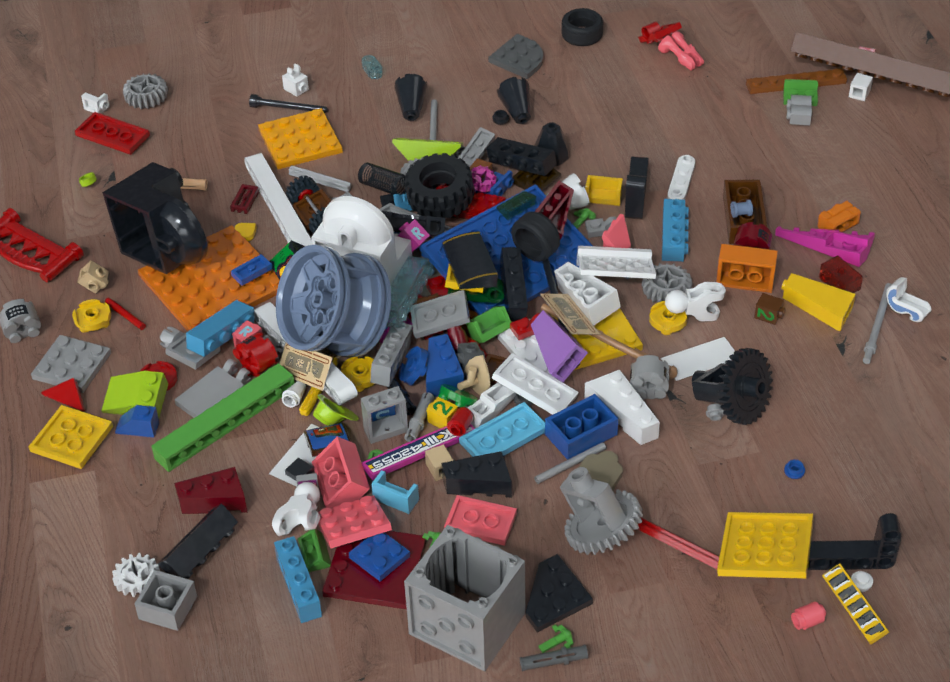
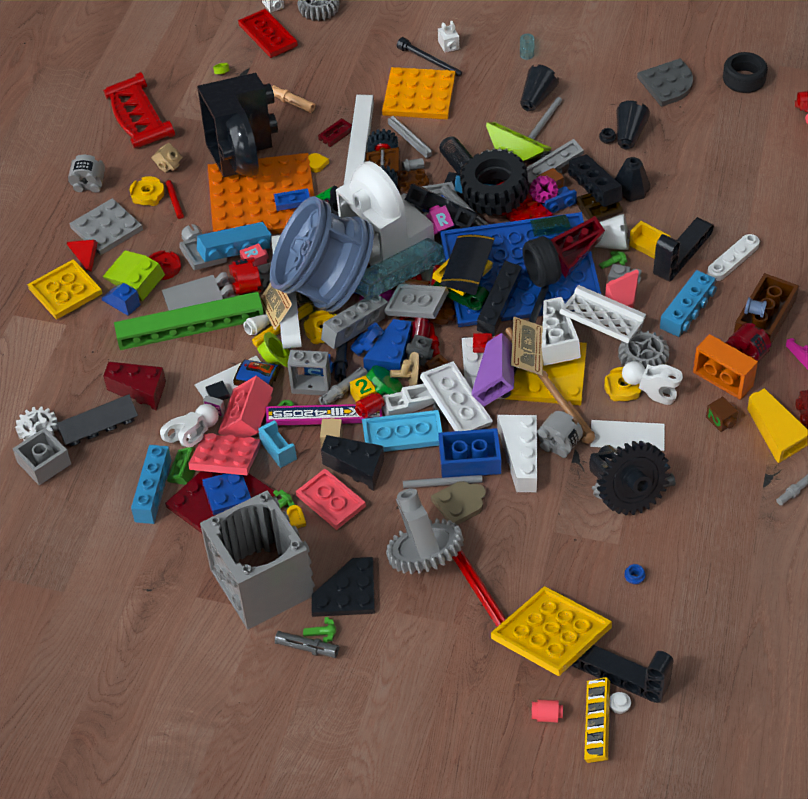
camera: 30 degrees right, 5 degrees up
bright green panel [466,306,512,343] -> none

